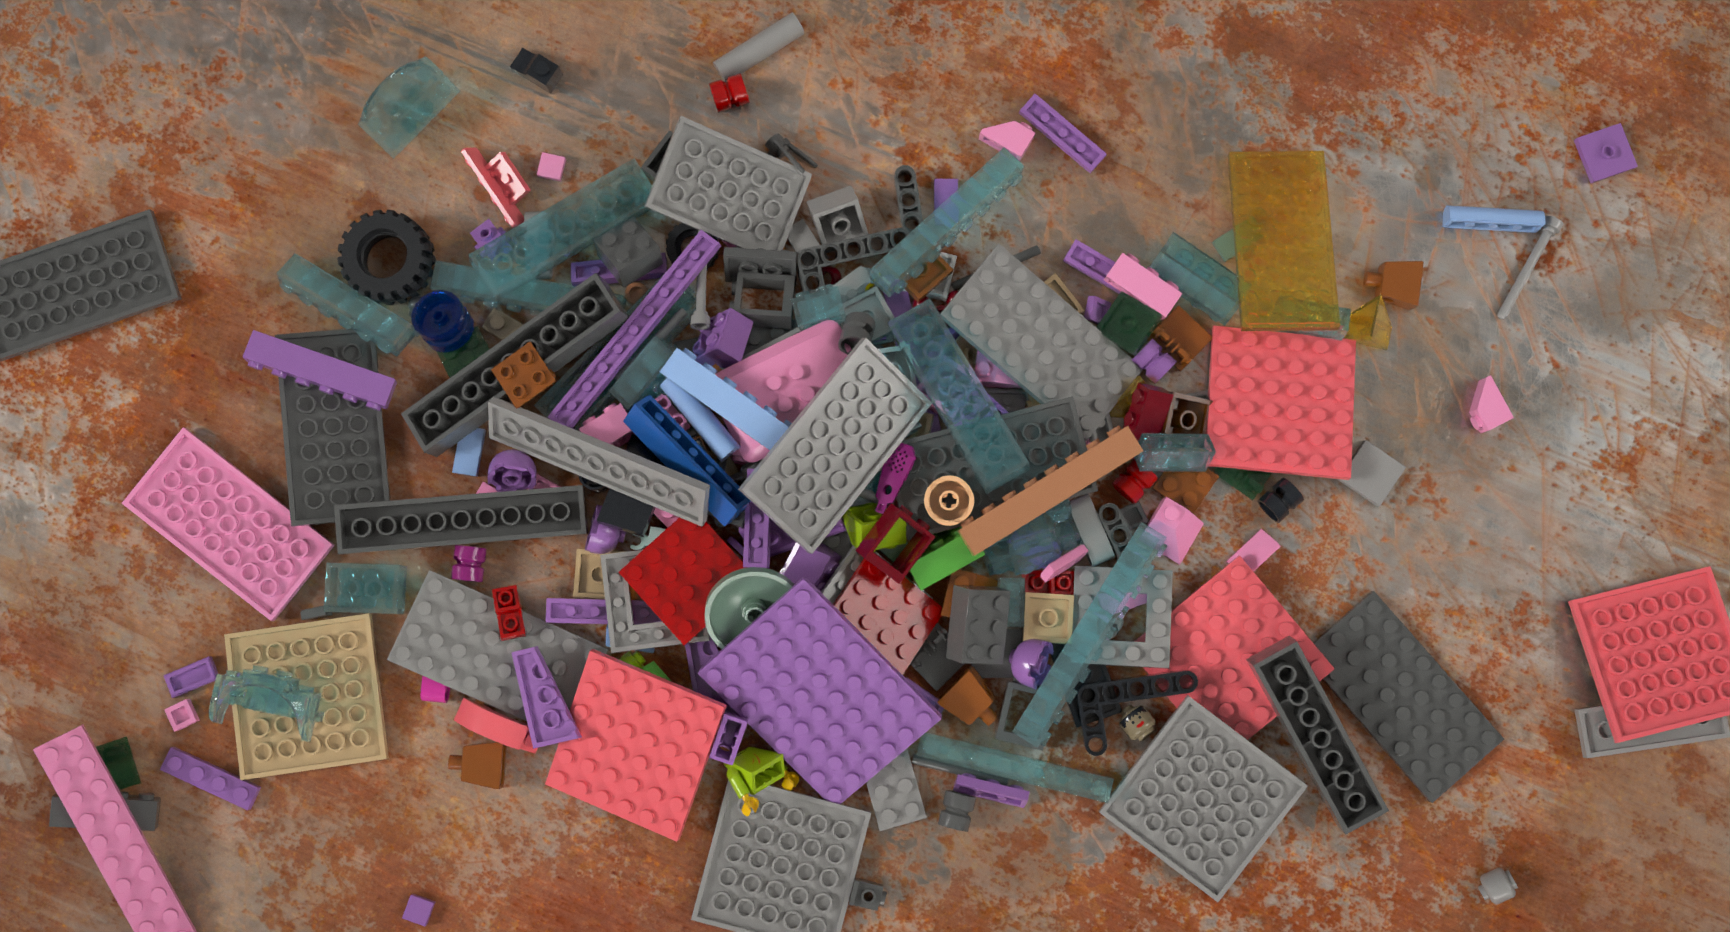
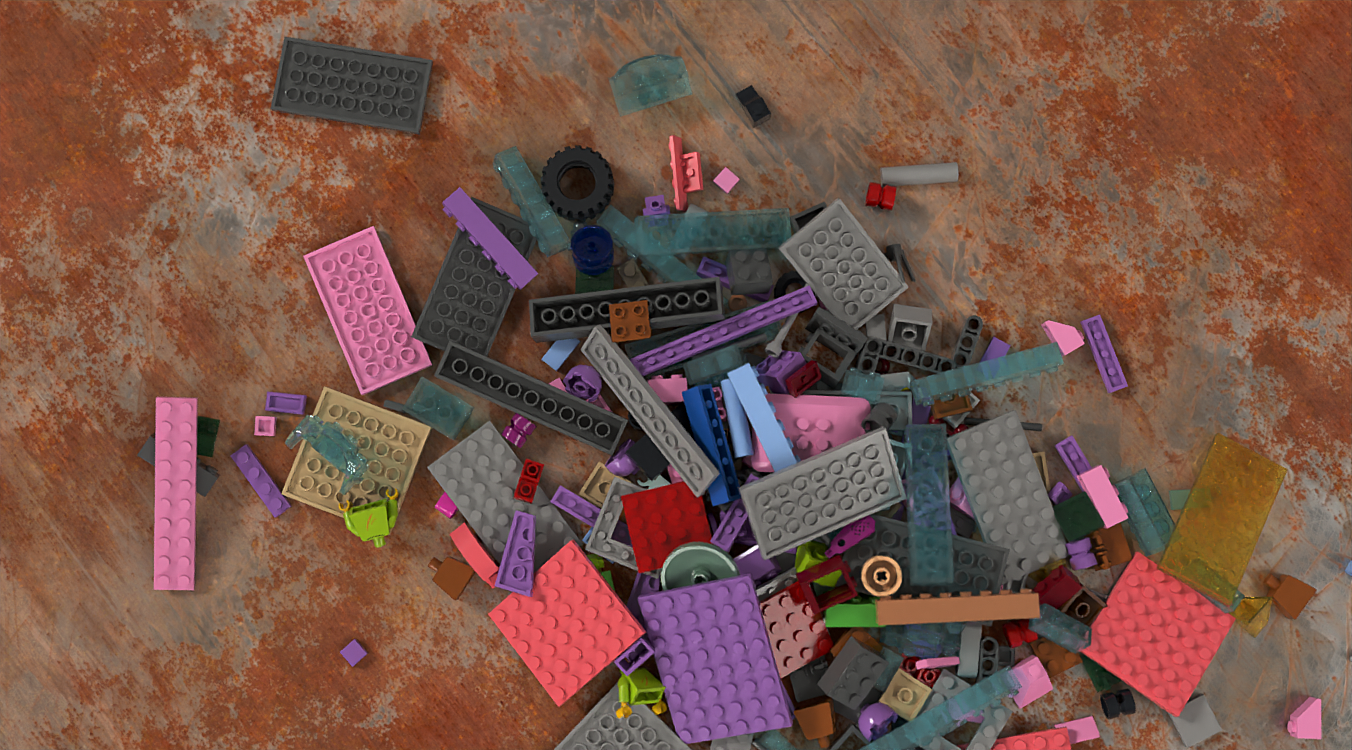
camera: 35 degrees right, 0 degrees up
none -> lime torso [338,488,399,548]
none -> dark red plate [785,360,822,398]

